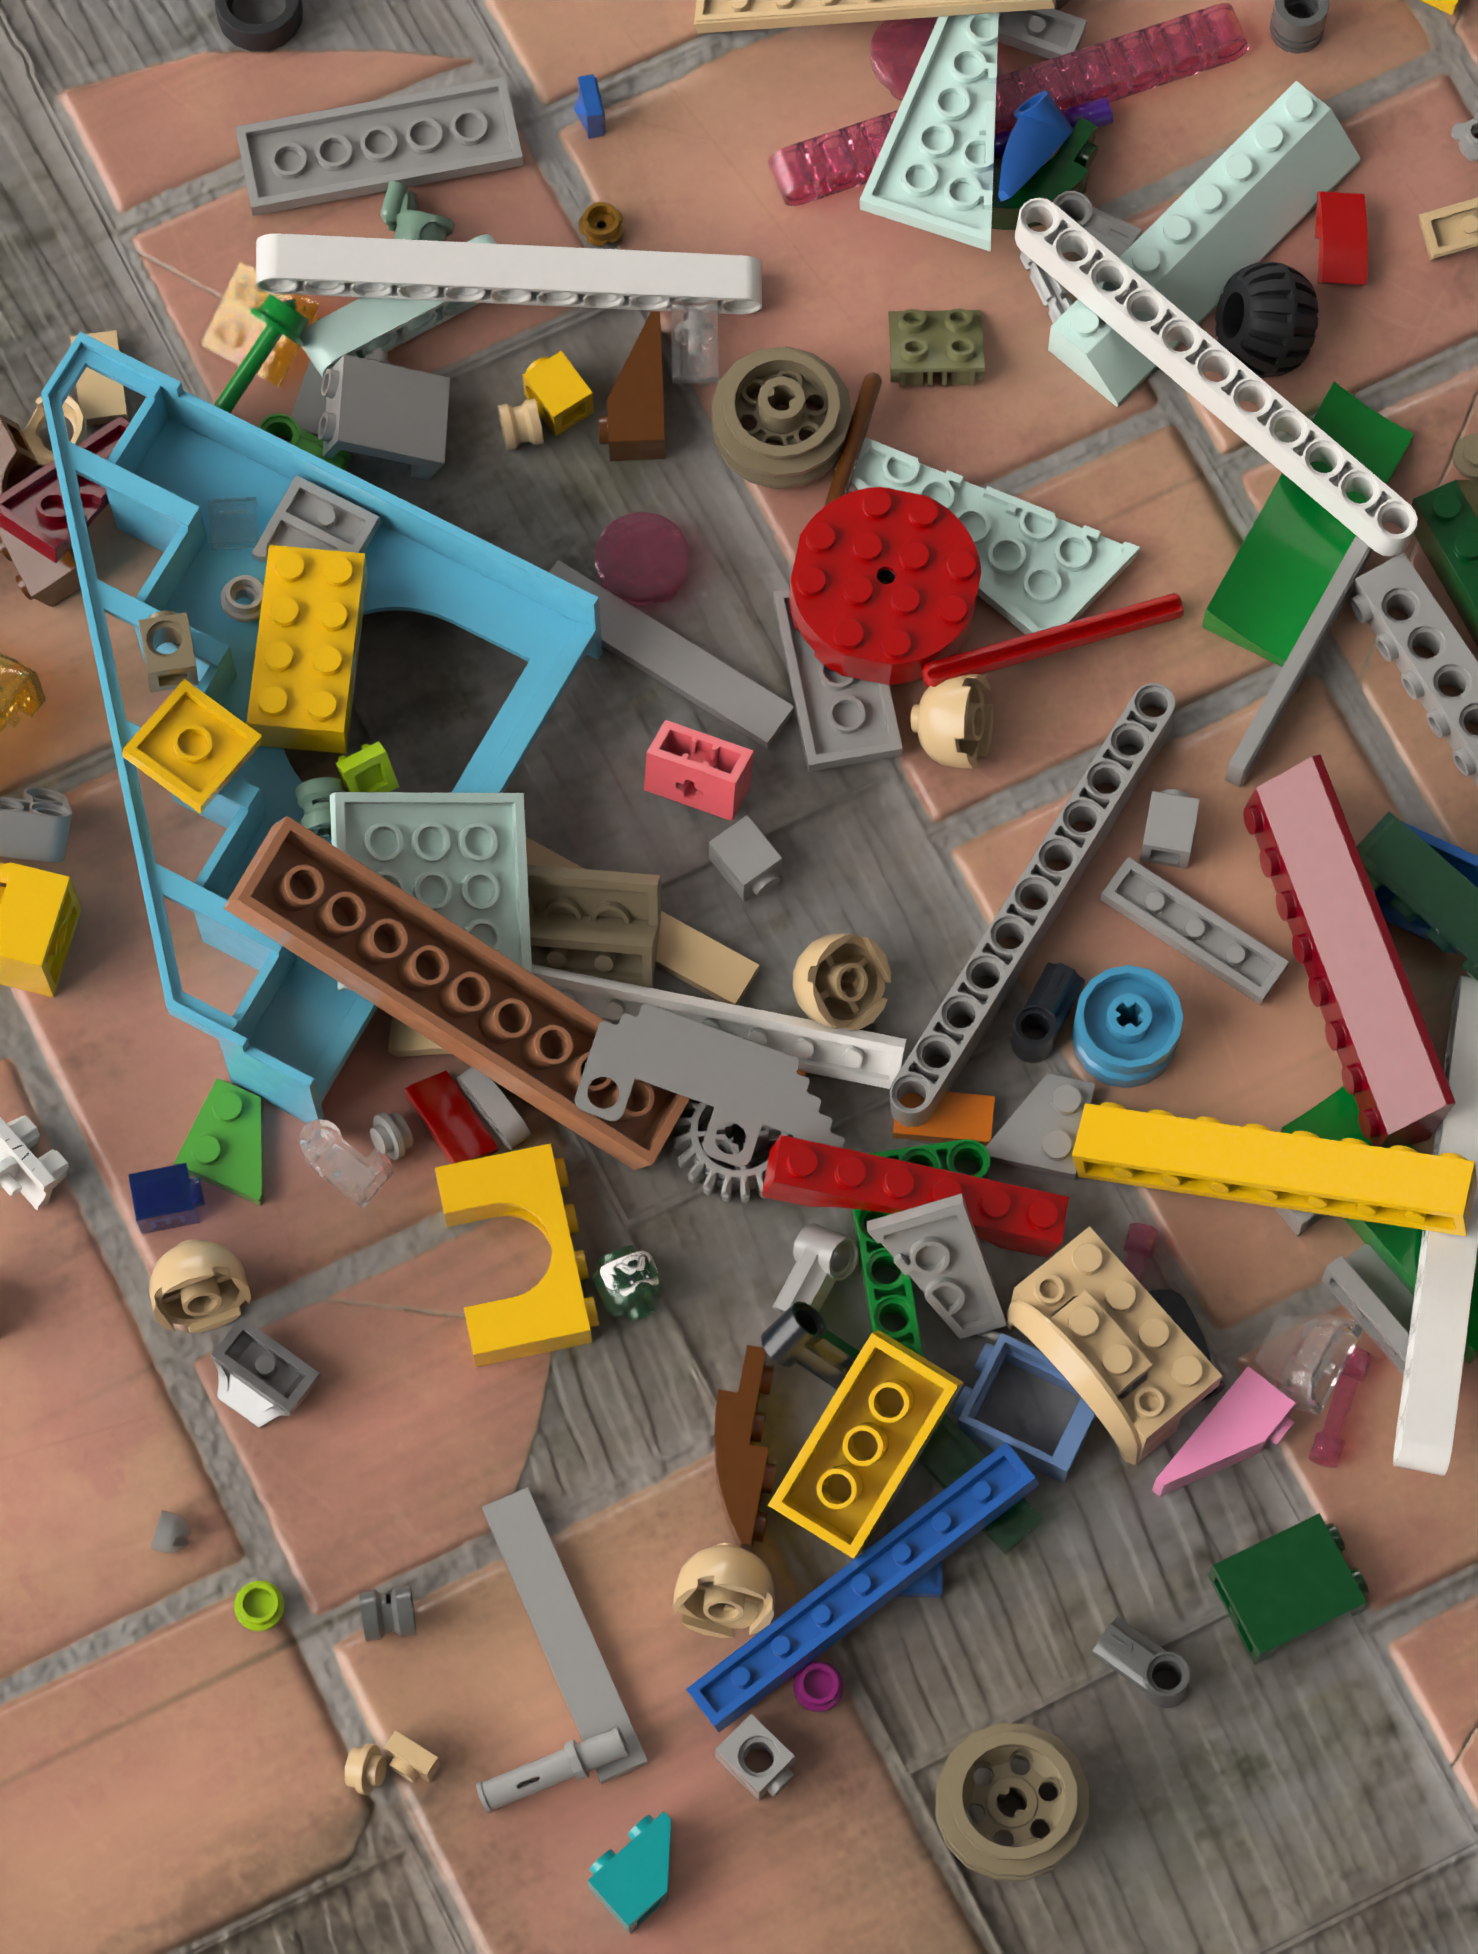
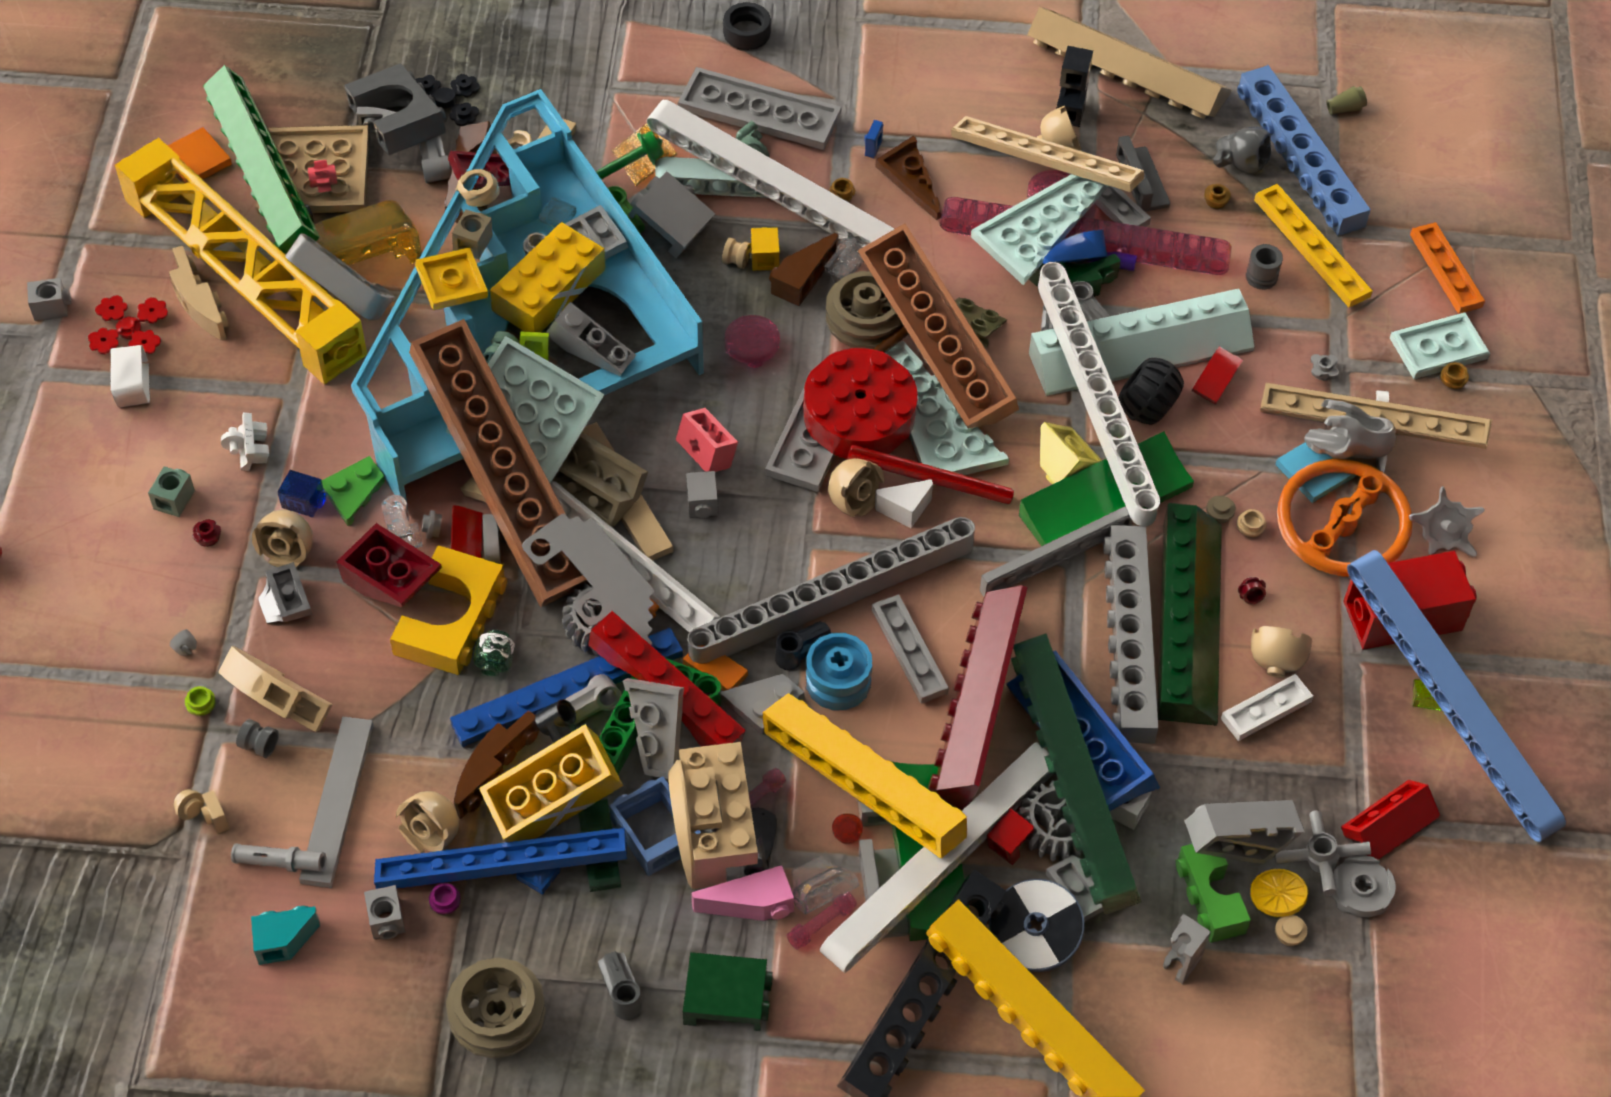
camera: 30 degrees right, 15 degrees down
light grey tile [549,560,794,749] -> none
tan cylinder [792,933,891,1030] -> none
light grey brick [1140,789,1200,869] -> none
none -> dark red plate [192,519,221,547]
none -> tan slope [218,646,333,732]
none -> dark red slope [336,523,442,607]
none -> blue plate [450,628,683,747]
none -> tan piece [456,169,500,207]
none -> light grey slope [546,302,636,376]
none -> clear red plate [832,813,863,844]
none -> nougat slope [858,223,1019,428]
none -> reddish brown wing [875,136,942,220]
none -> white slope [875,479,933,528]
none -> light yellow slope [1040,422,1102,484]

